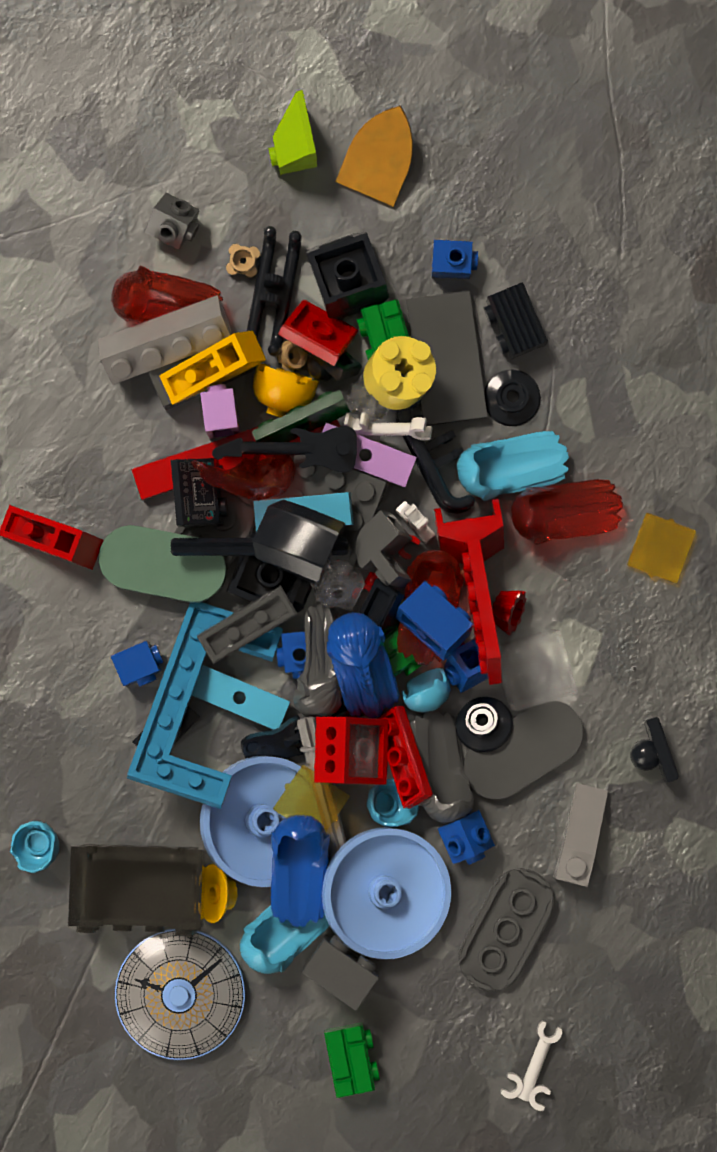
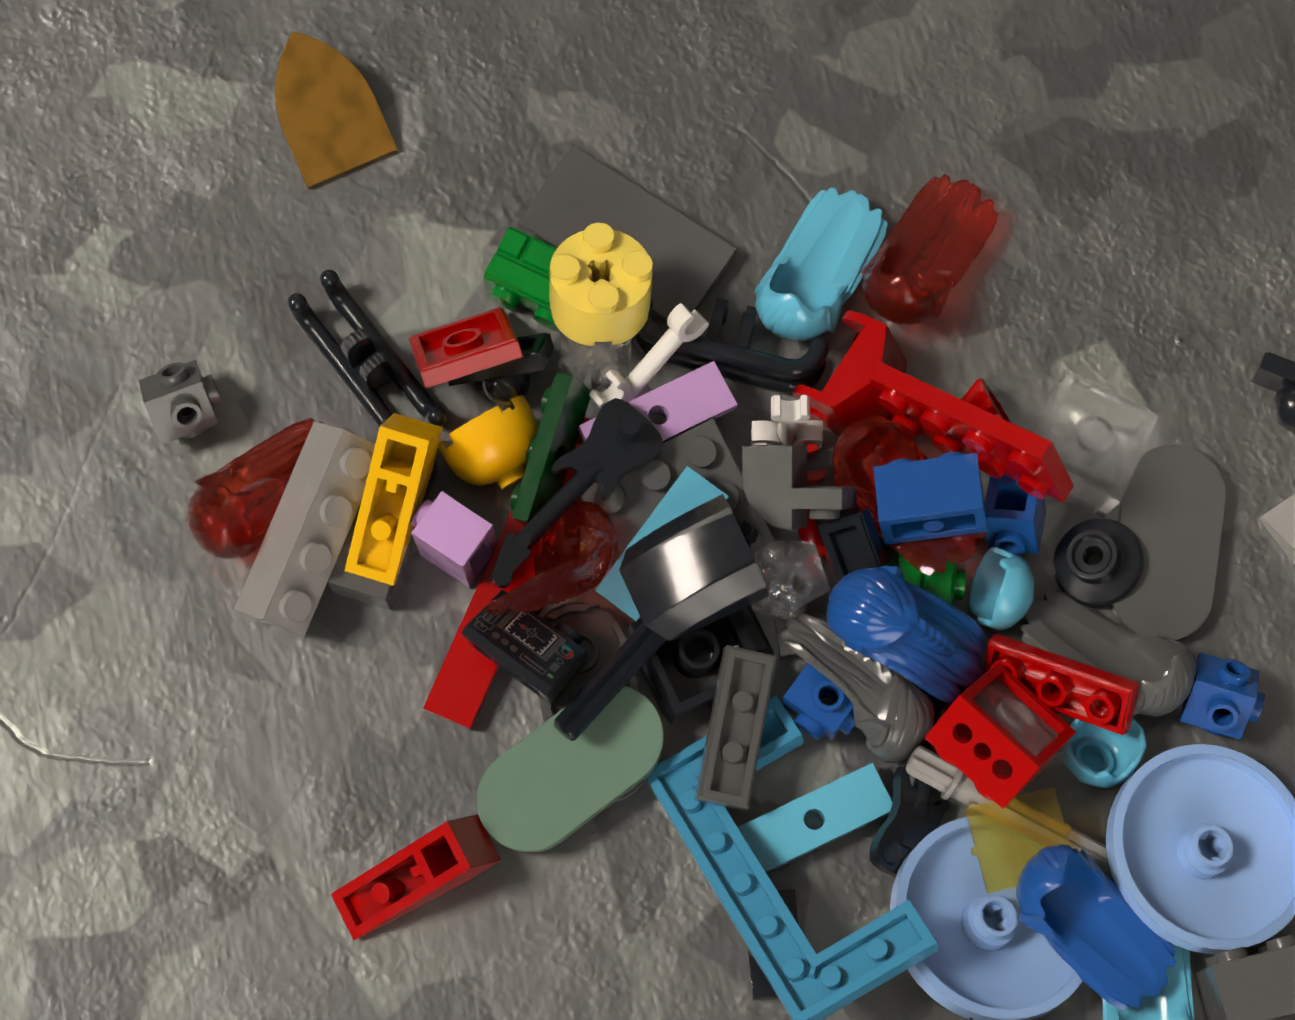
camera: 50 degrees left, 10 degrees down
blue brick [111,641,164,687] -> none
tan plate [226,244,260,278] -> none
lime slope [268,90,317,175] -> none
tan plate [277,340,308,372] -> none
black slope [306,232,389,320] -> none
blue brick [432,240,478,279] -> none
black brick [483,282,548,359] -> none
black piece [484,369,541,426] -> none
clear yellow piece [627,512,696,584] -> none

